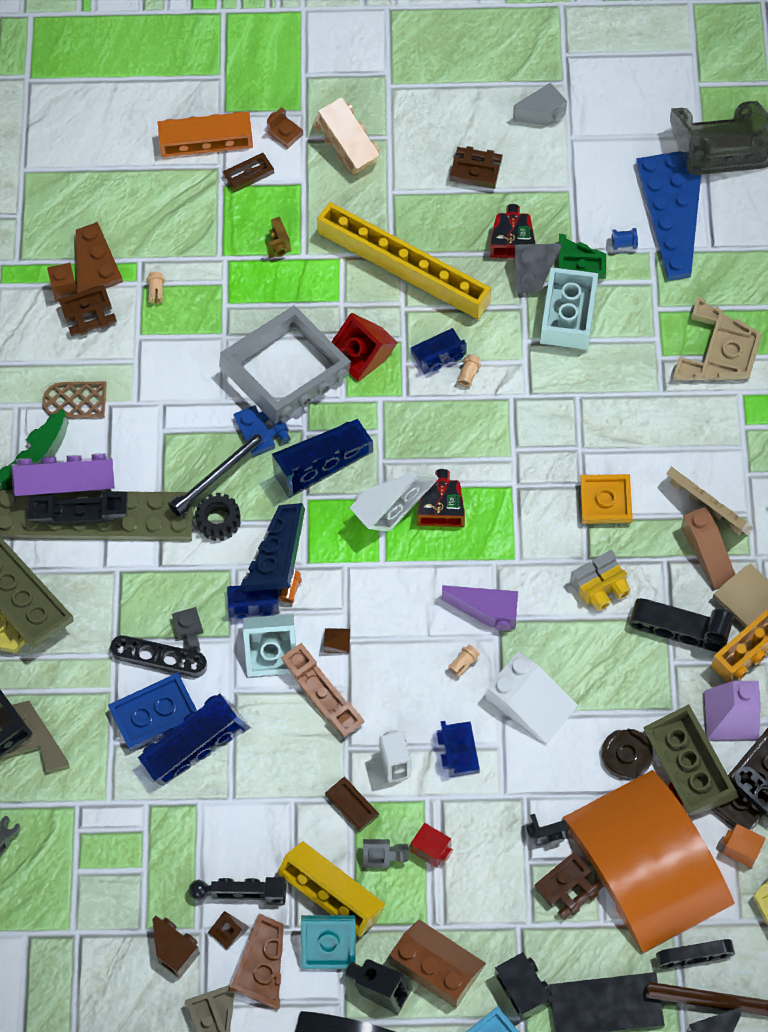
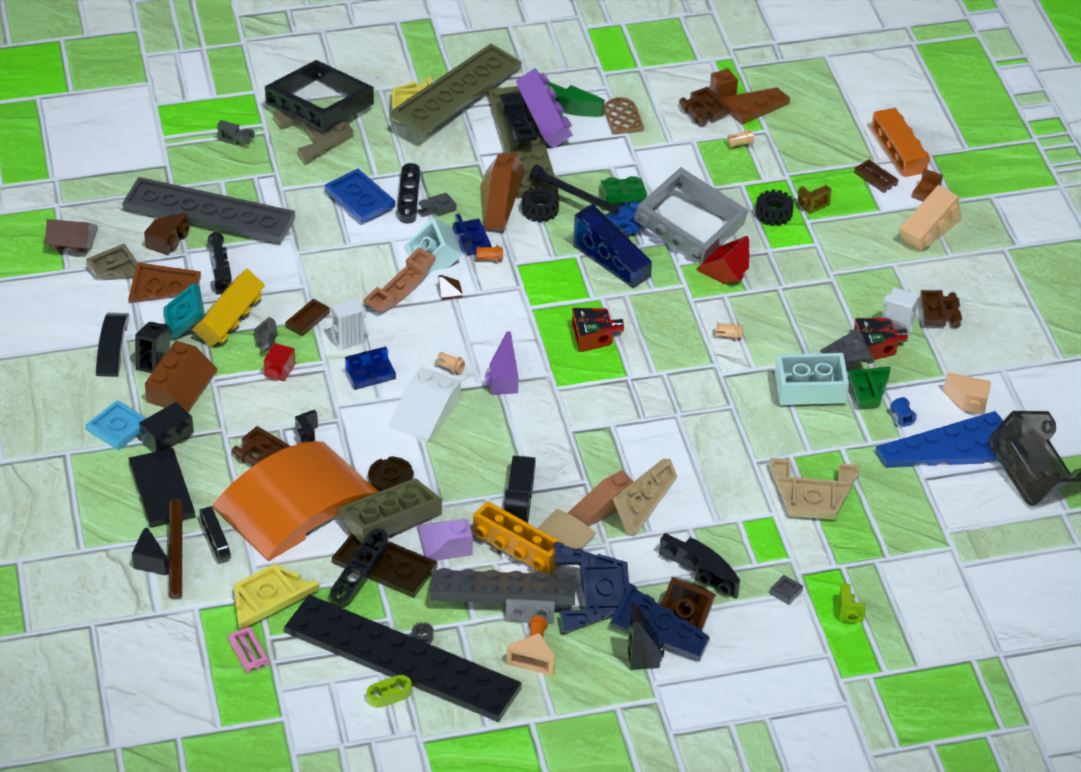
camera: 75 degrees right, 20 degrees down
clear blue wedge [138,693,251,786] -> none
reddish brown slope [208,911,250,949] -> none
dark blue wing [240,503,305,592] -> none
yellow brick [317,202,491,320] -> none
white slope [350,471,439,532] -> none
clear blue bracket [410,328,467,374] -> none
light grey slope [513,83,567,125] -> none
yellow hips [570,549,631,611] -> none
light orange plate [580,474,633,524] -> none
orange brick [722,824,766,868] -> none
none -> dark grey plate [122,177,295,244]
none -> dark orange wedge [481,153,525,231]
none -> green plate [601,176,647,203]
none -> black tyre [755,189,794,226]
none -> white brick [882,287,919,337]
none -> light nougat slope [944,372,991,414]

